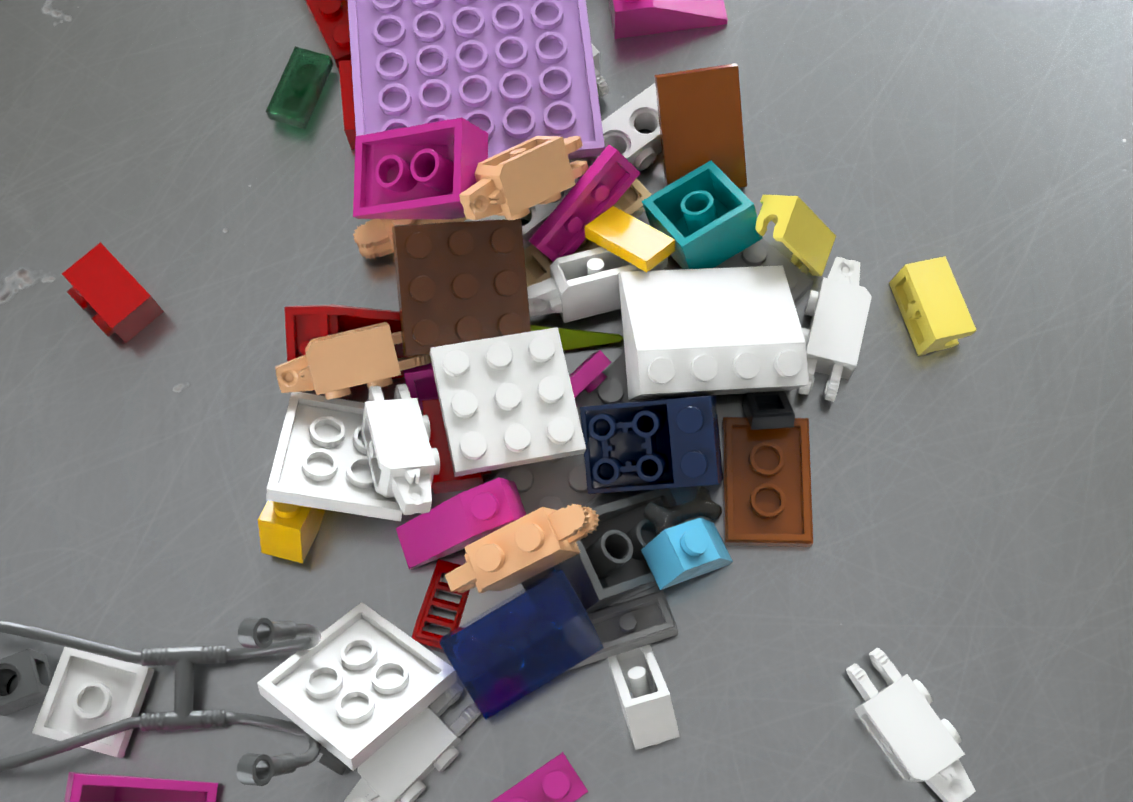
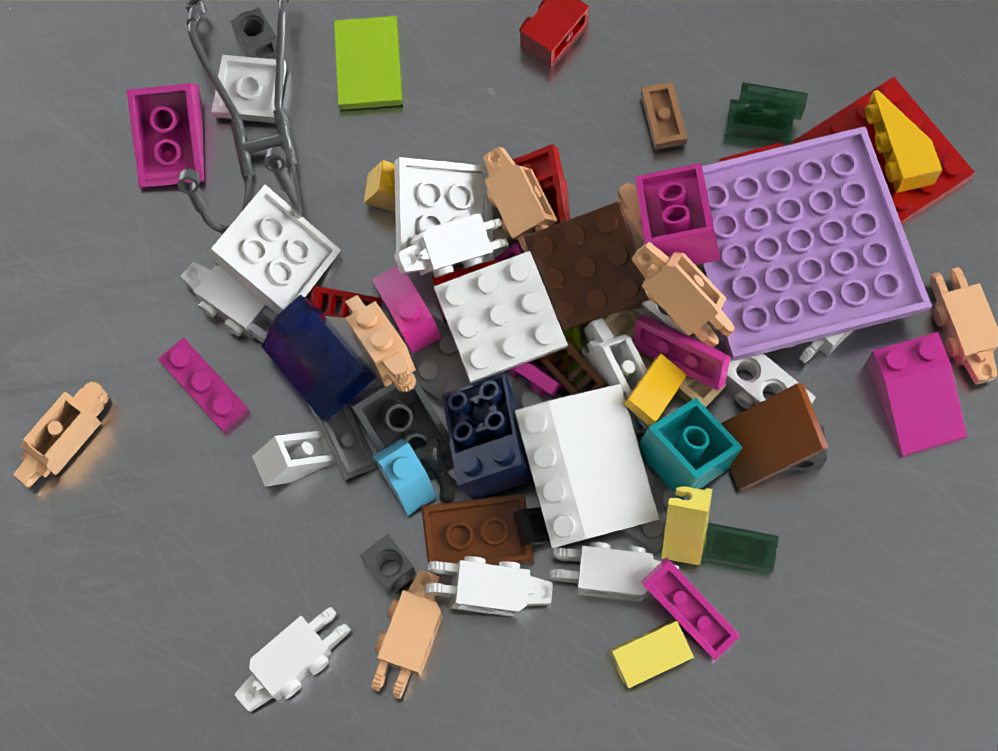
camera: 80 degrees right, 0 degrees up
none -> lime tile [334,16,403,110]
none -> dark grey brick [360,534,416,595]
none -> light nougat hinge [371,570,442,699]
none -> white hinge [425,556,553,617]
none -> reddish brown slope [539,336,609,395]
none -> medium nougat plate [640,81,688,150]
none -> dark pink plate [641,557,741,660]
none -> clear green plate [702,523,779,573]
none -> clear green plate [737,82,808,120]

